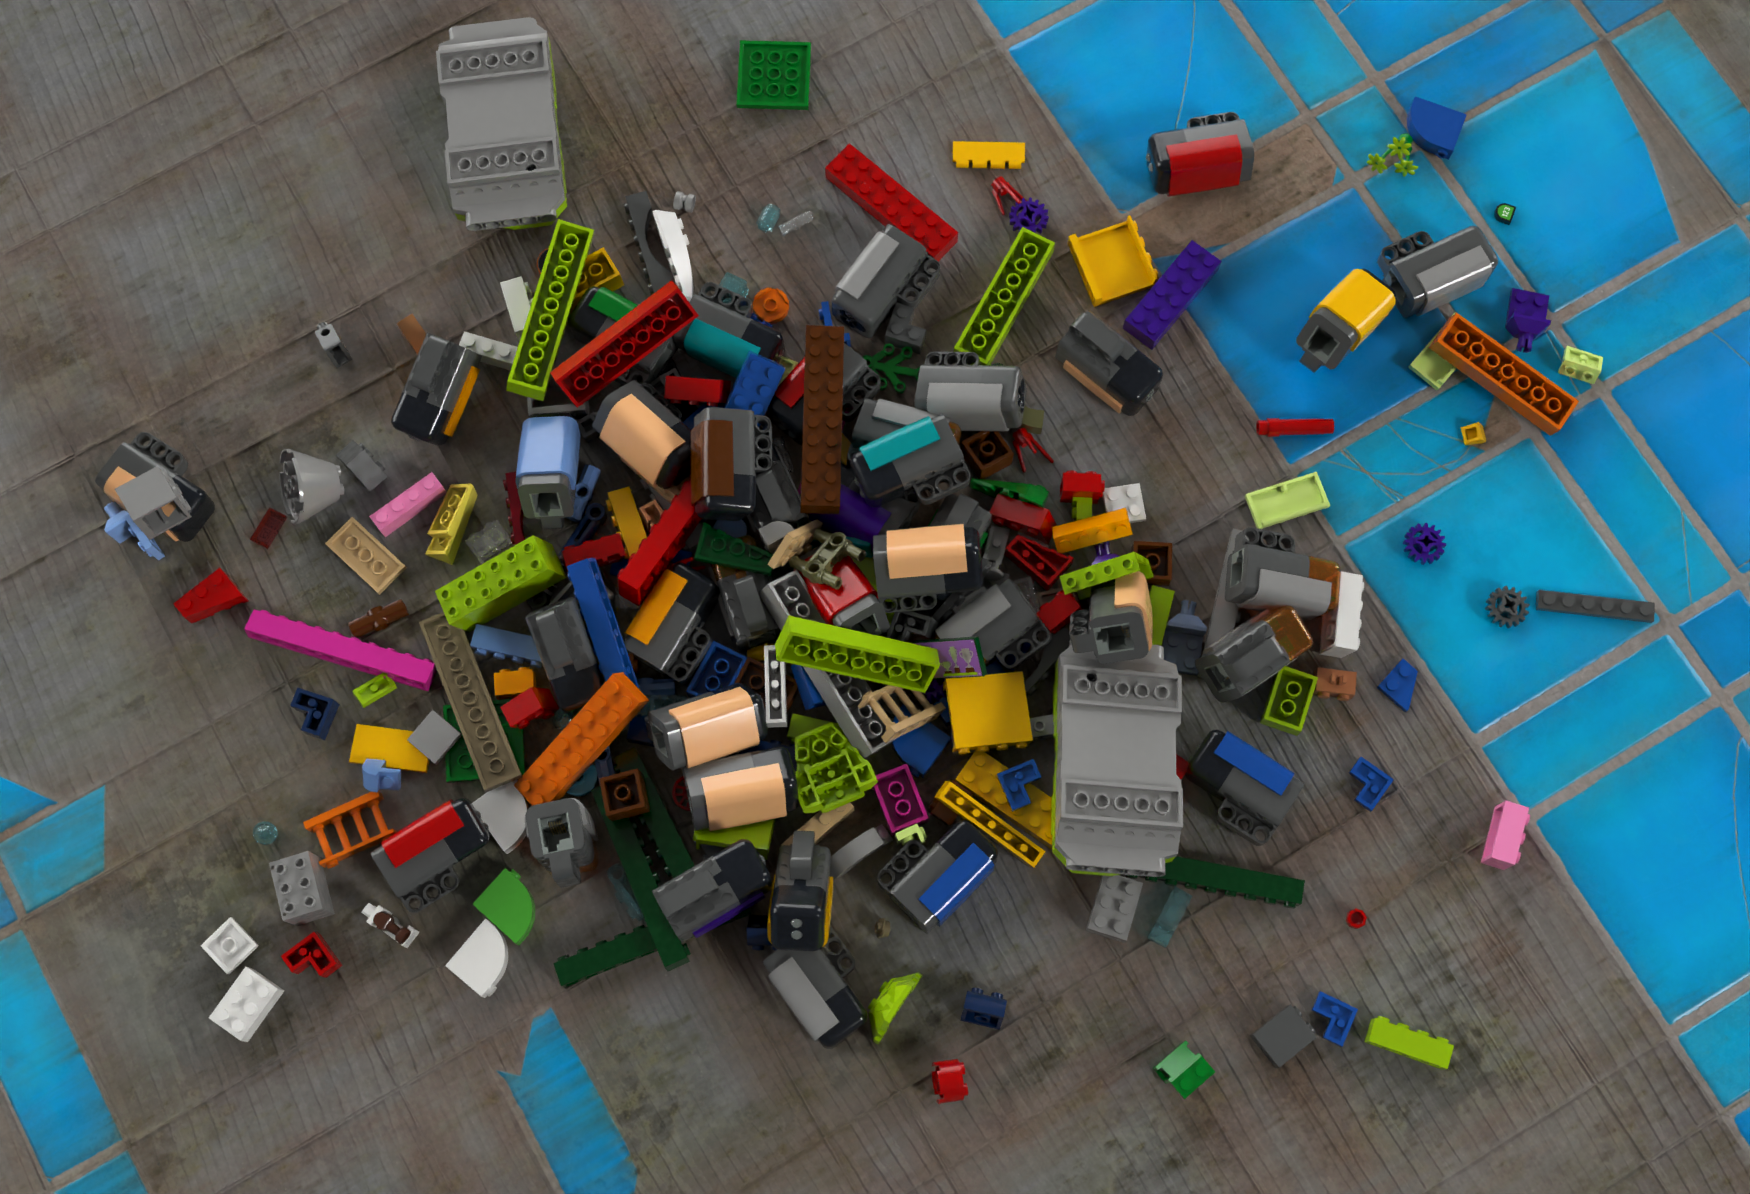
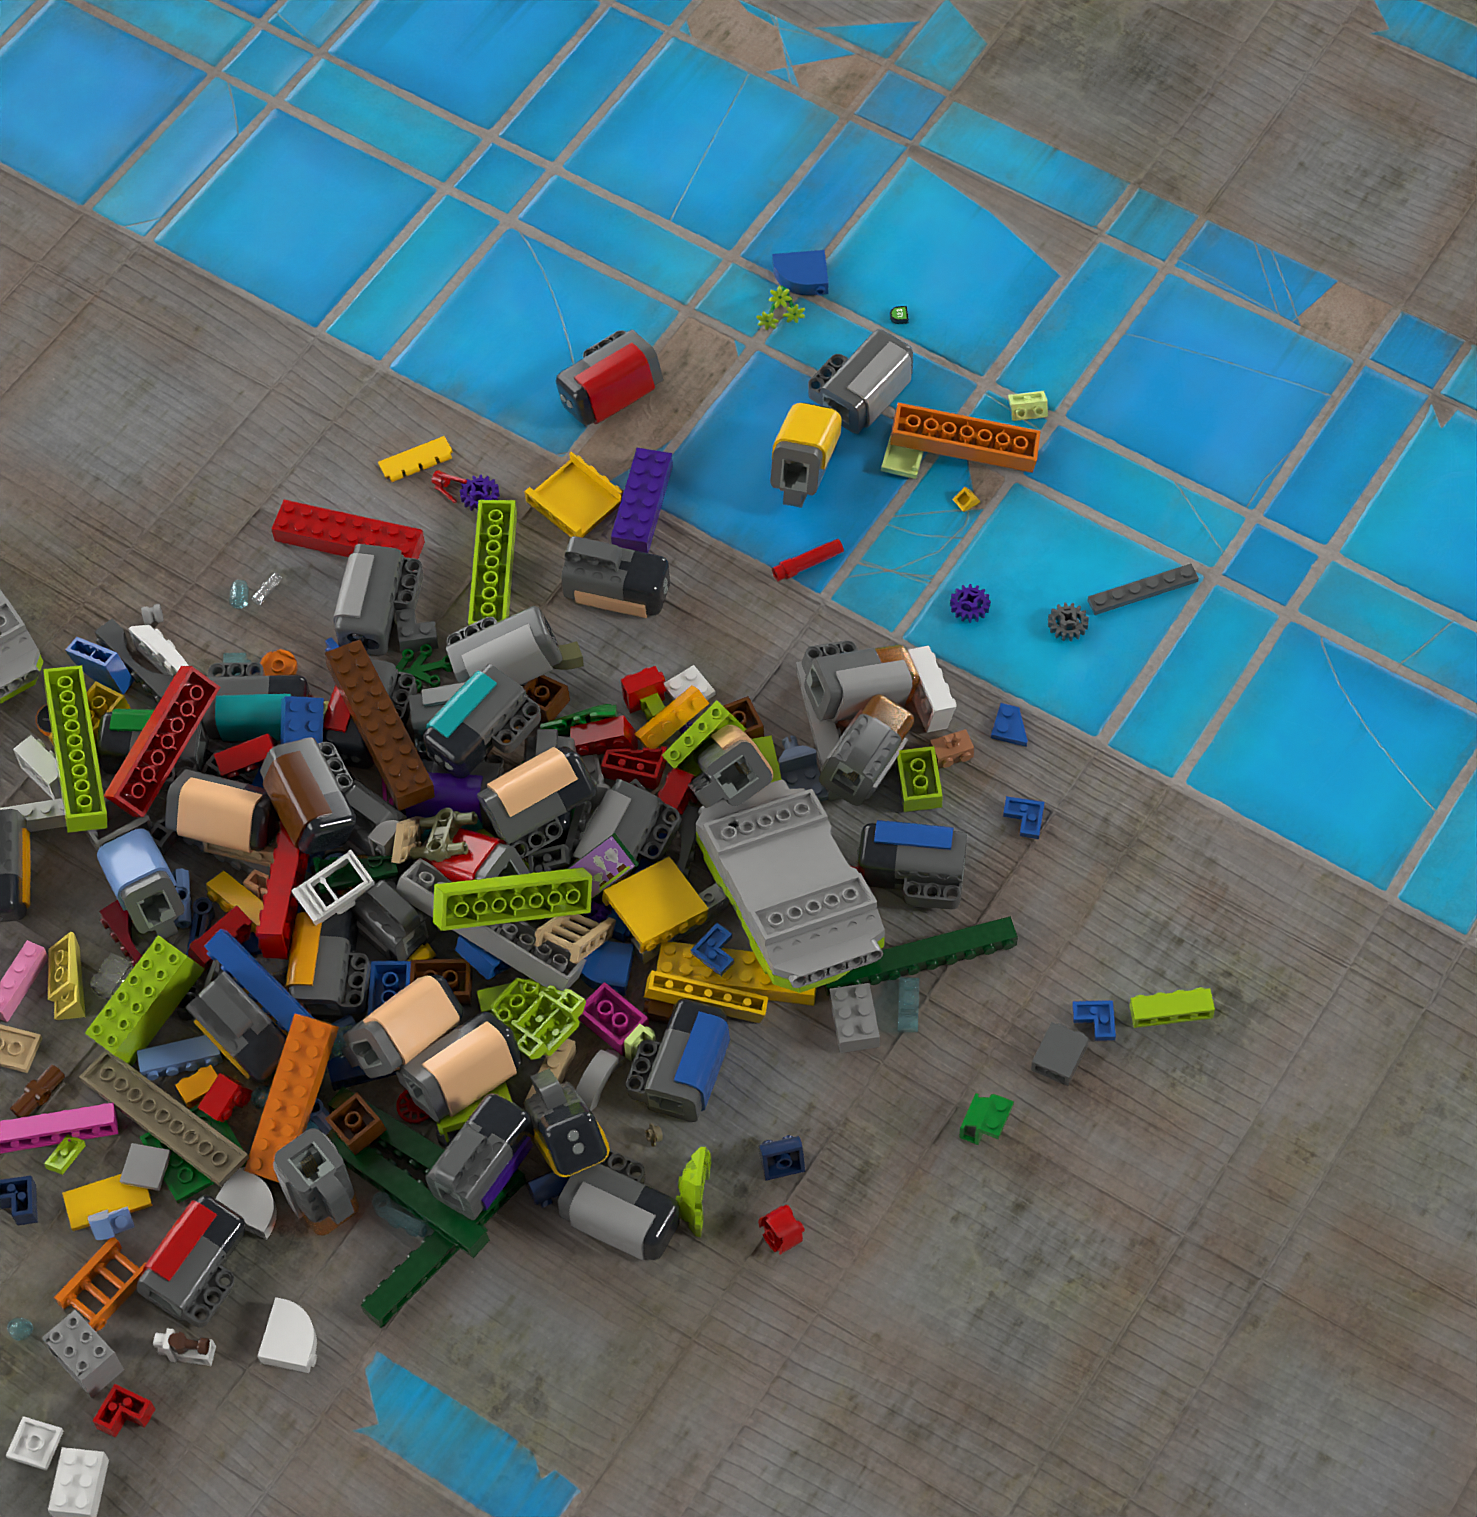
camera: 25 degrees left, 15 degrees down
bright green brick [473,868,536,945] -> none
green plate [736,40,811,110] -> none
white brick [764,645,787,728] -> none
red plant [1012,428,1054,473] -> none
yellowish green container [1245,472,1330,529] -> none
red tile [1346,908,1367,929] -> none
bright pink piece [1481,801,1530,870] -> none
dark purple plate [1505,288,1551,353] -> none
none -> blue brick [65,637,134,694]
none -> white piece [291,850,375,926]

